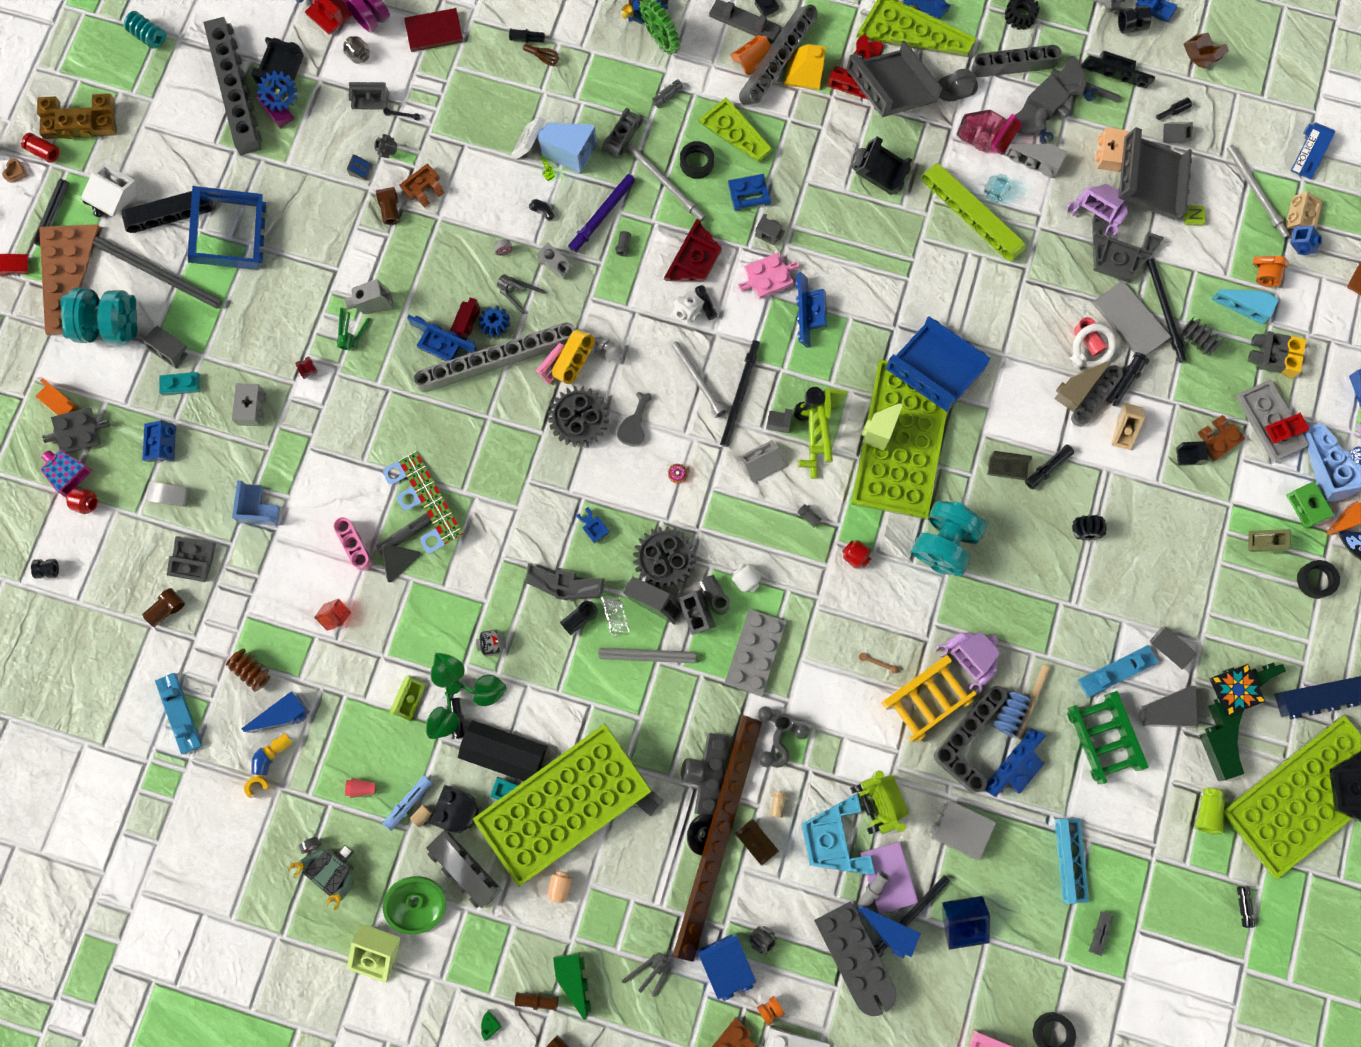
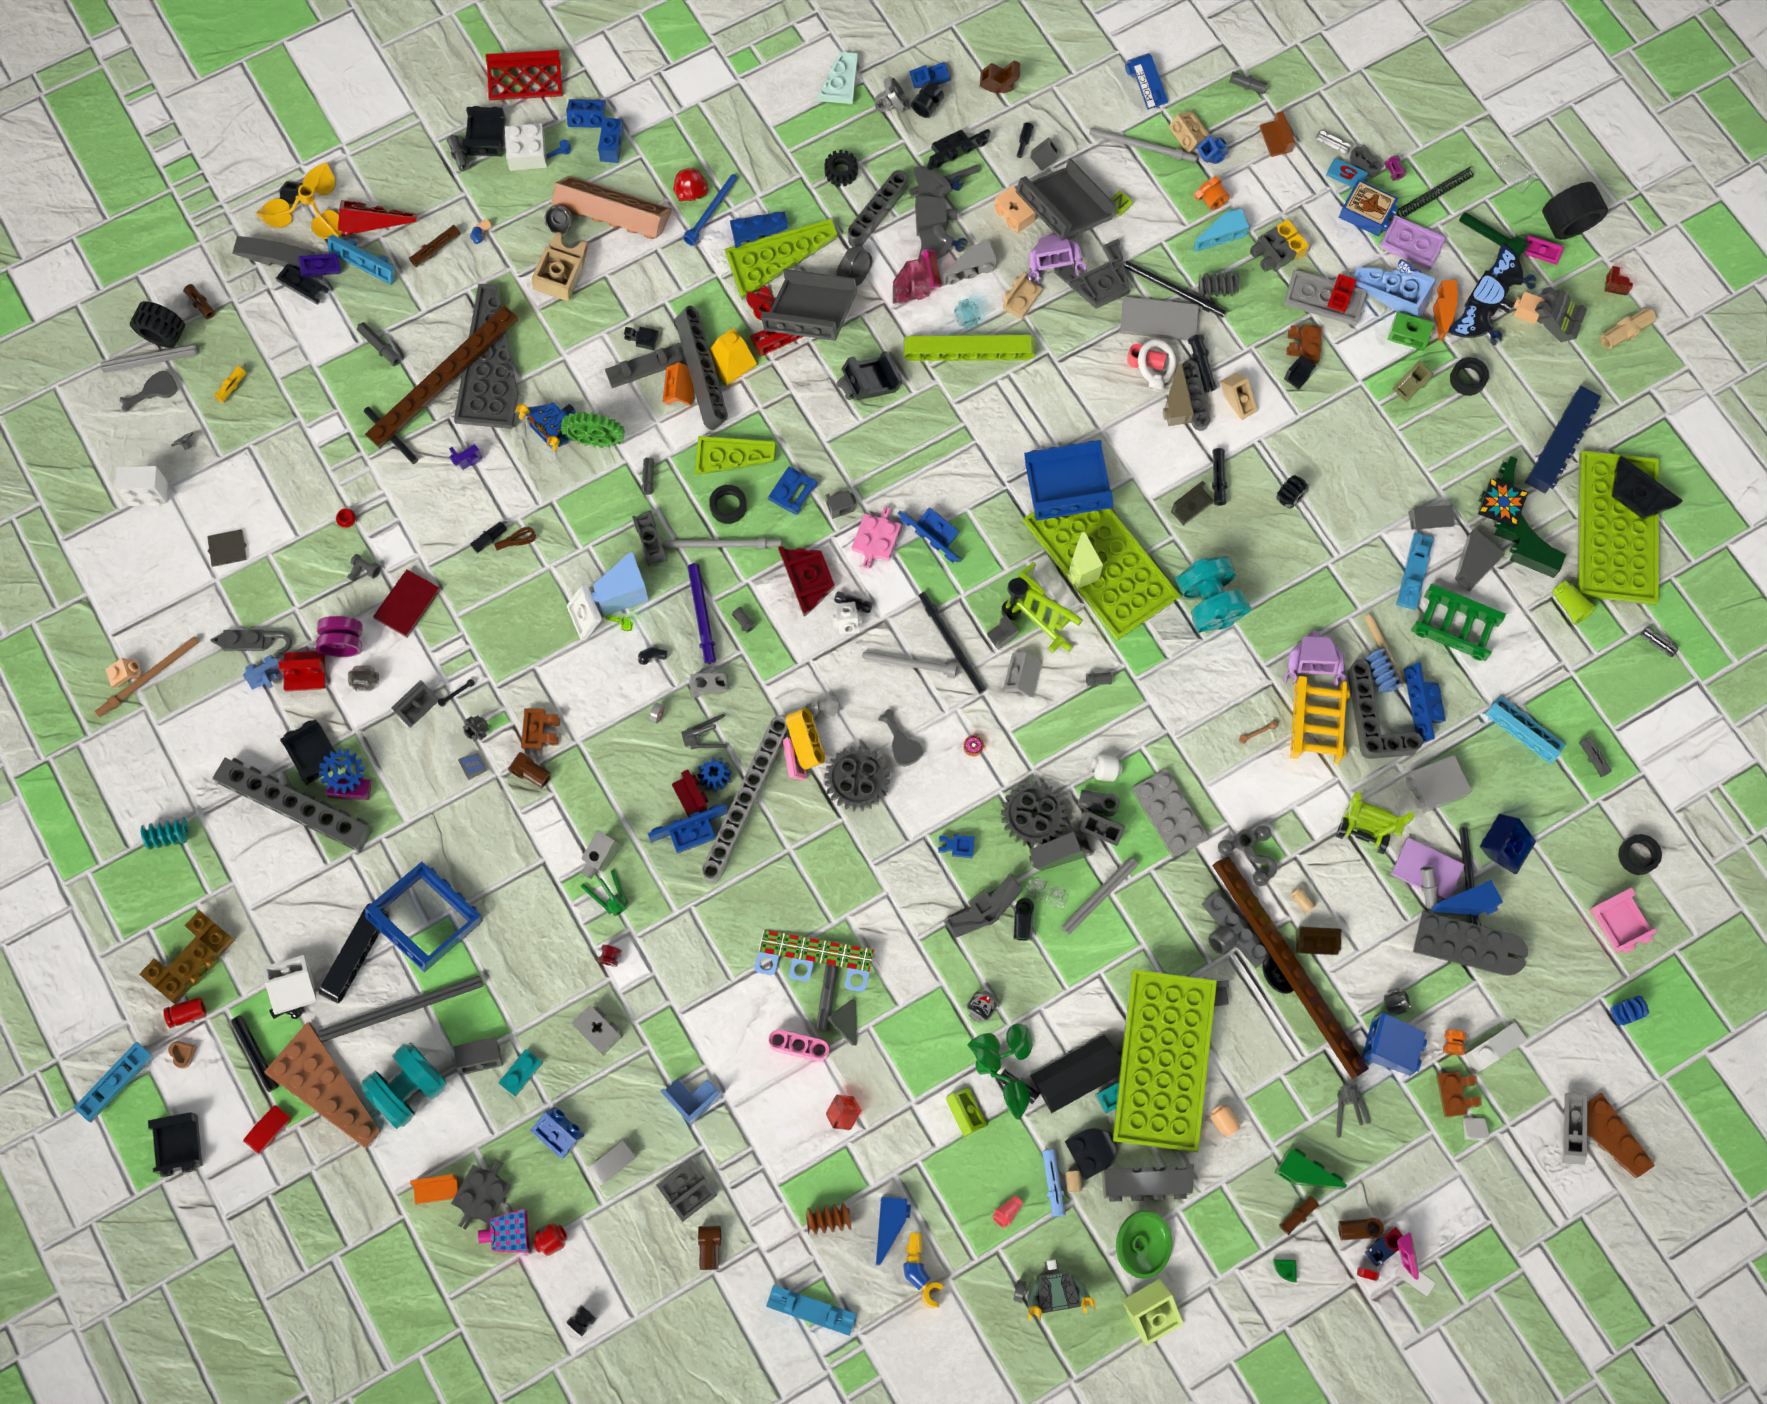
camera: 50 degrees left, 5 degrees down
medium azure wing [801,794,875,875] -> none
red head [842,540,872,569] -> none
none -> tan bracket [1002,272,1042,319]

